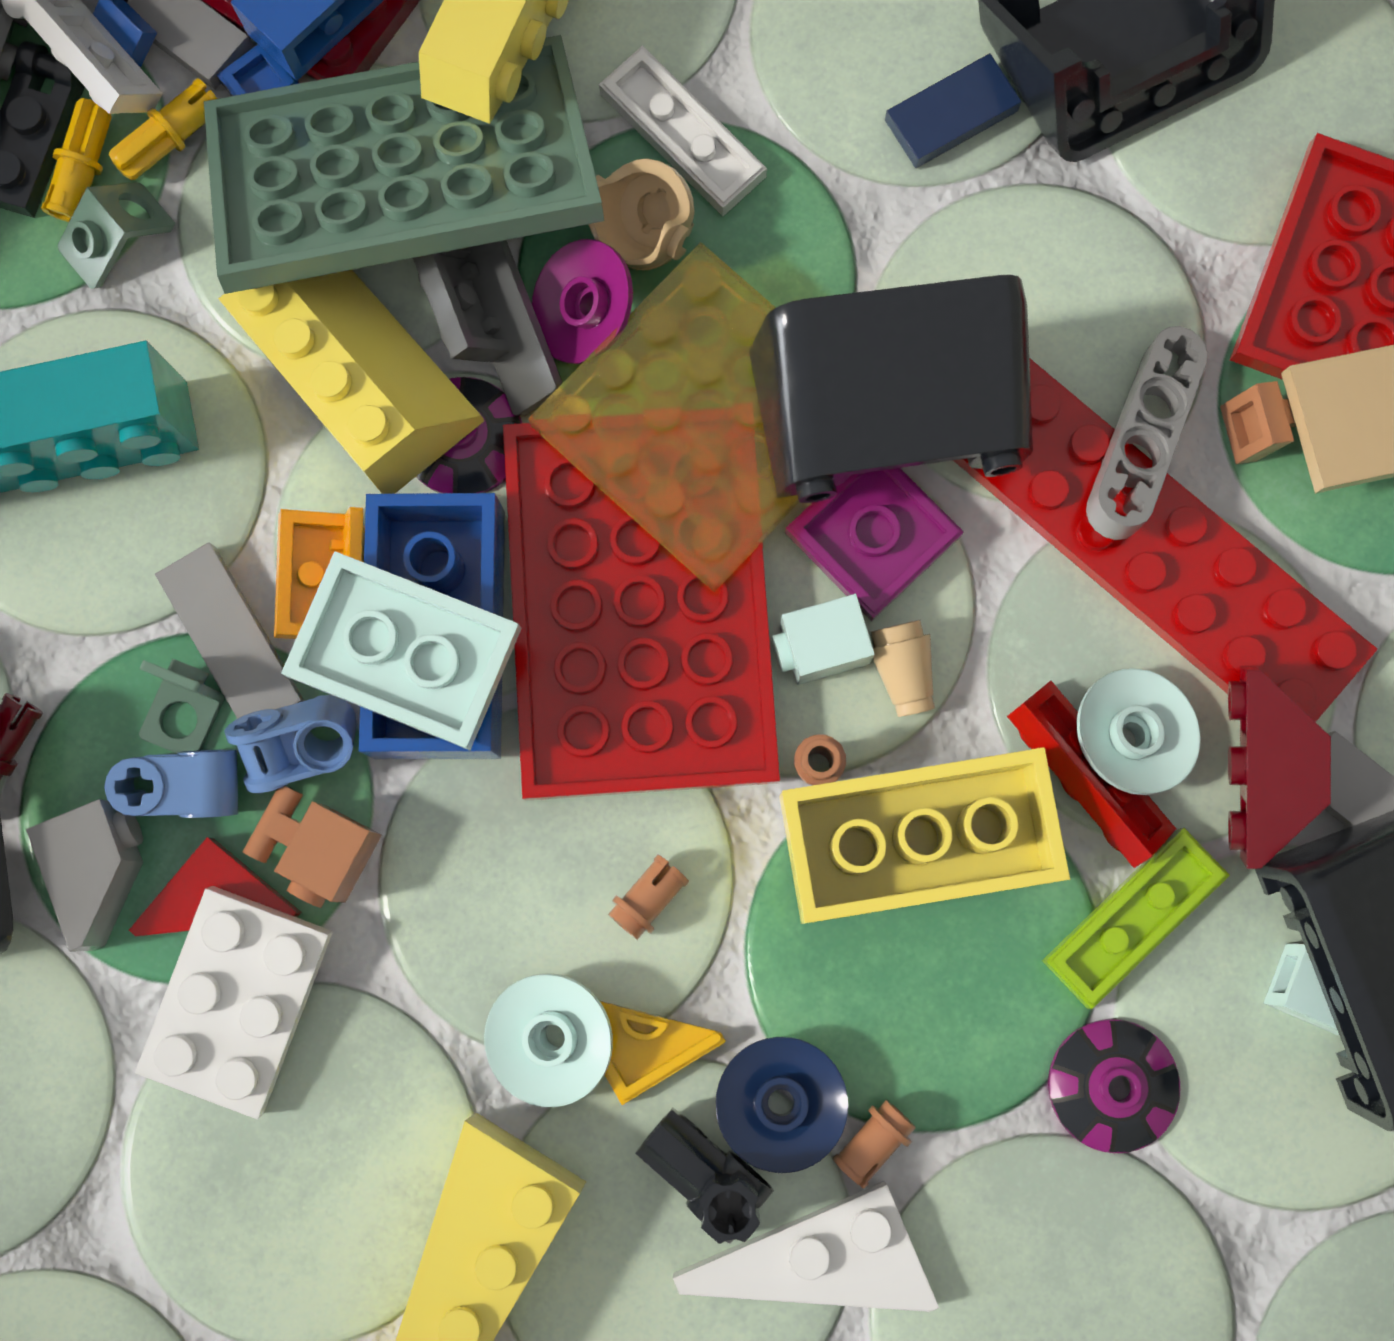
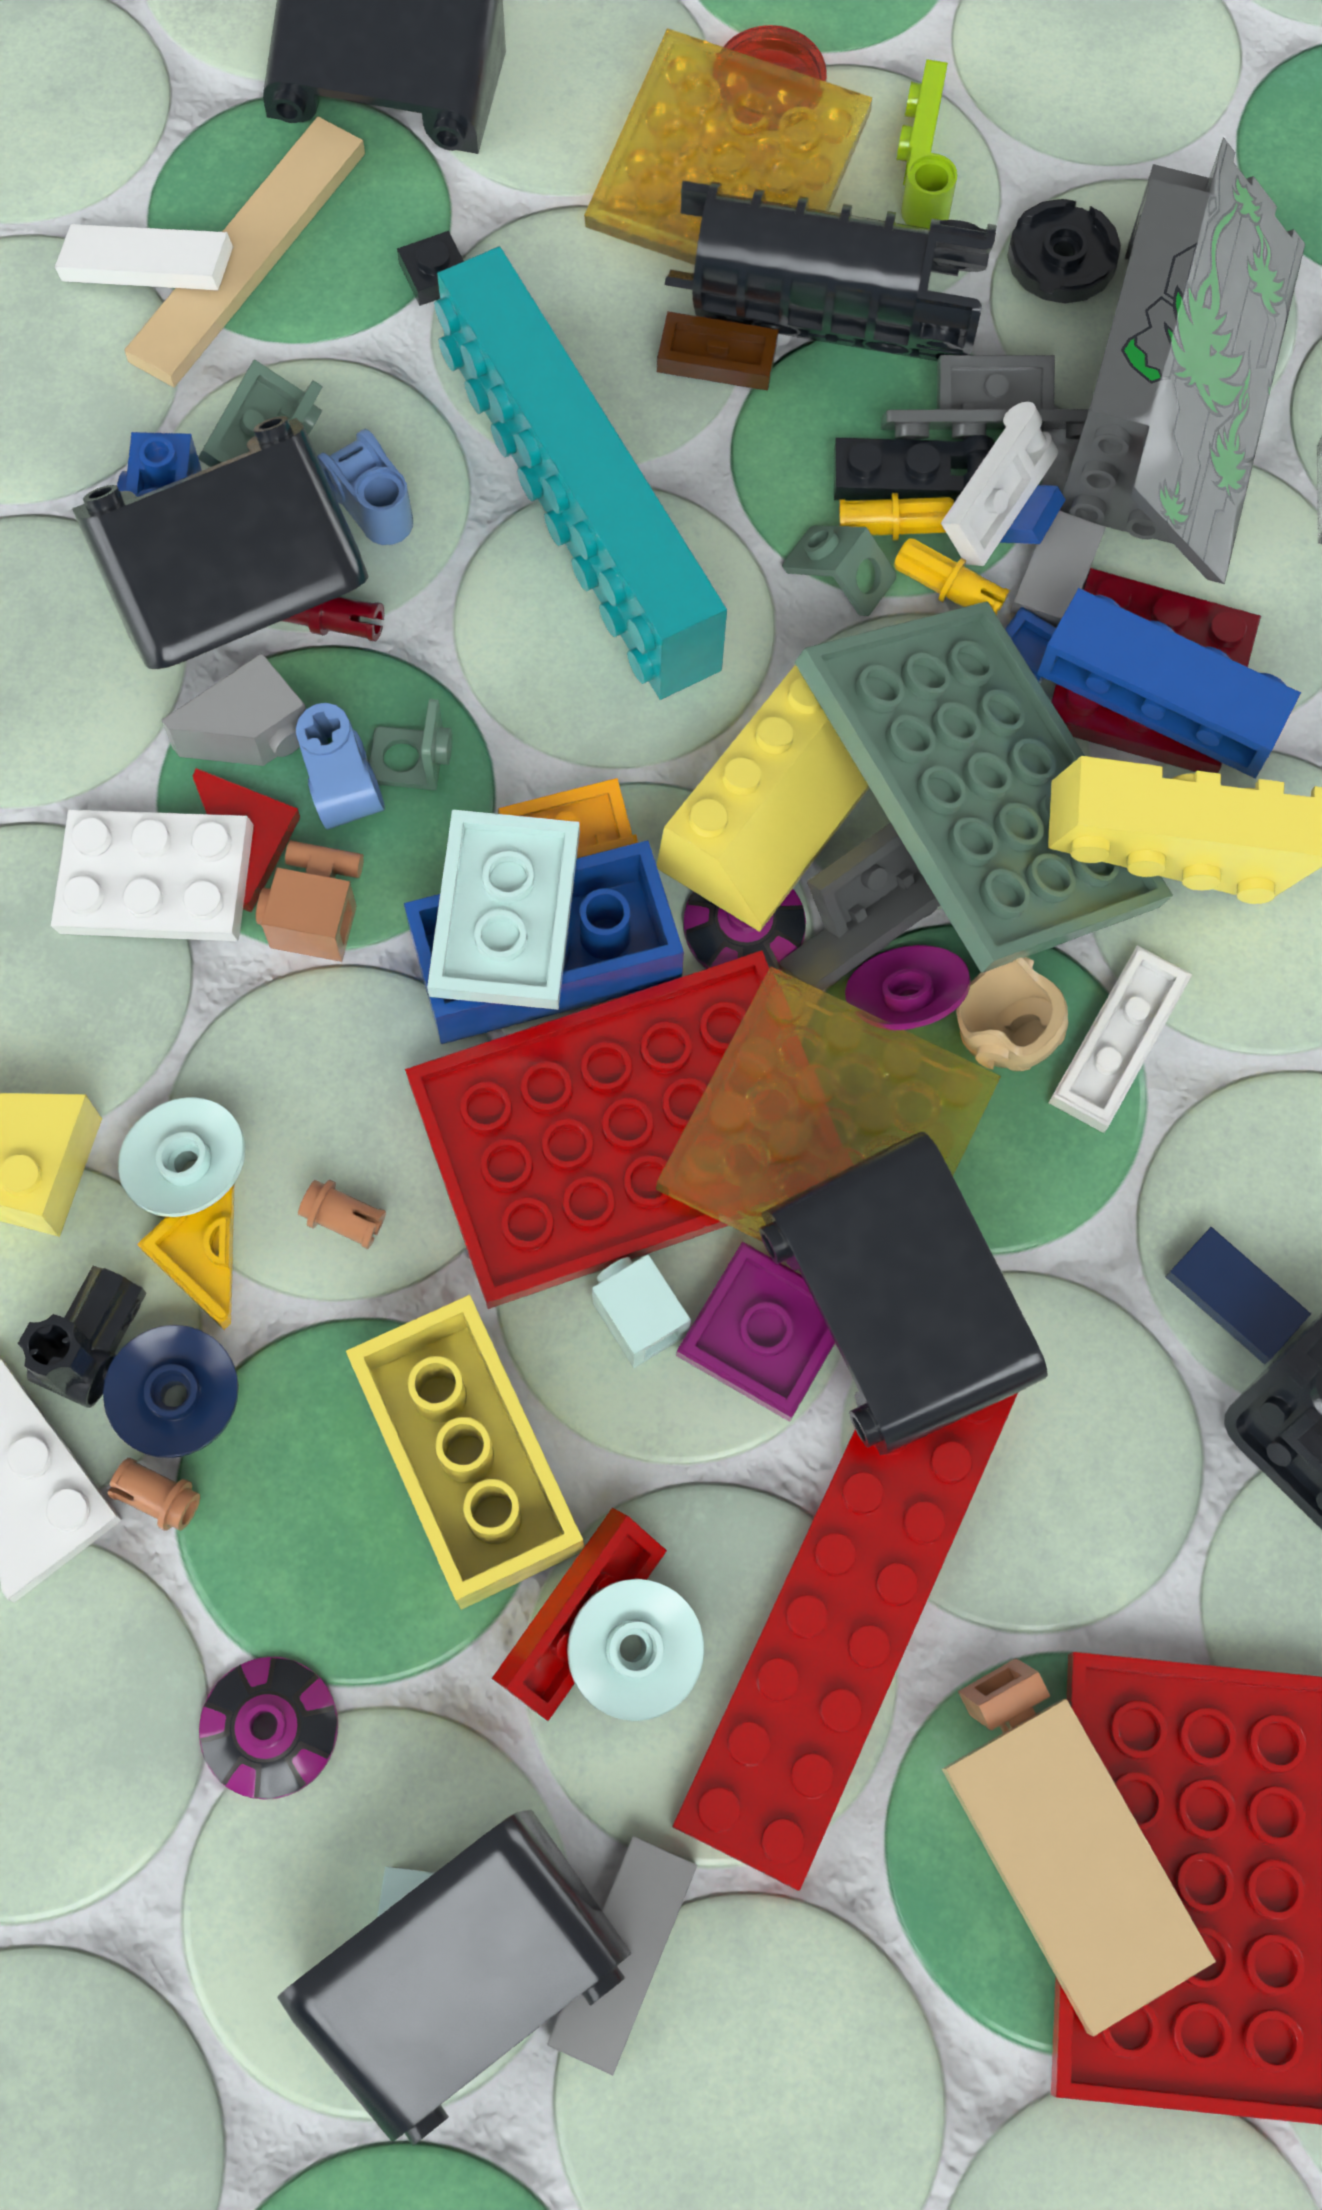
camera: 65 degrees right, 10 degrees down
light grey tile [155,542,305,719] -> none
medium blue piece [224,695,357,793] -> none
nougat pin [794,734,846,786] -> none
tan cone [871,620,935,717] -> none
lime tile [1042,828,1230,1010] -> none
light grey beam [1086,326,1208,540] -> none
dark red slope [1228,666,1331,869] -> none

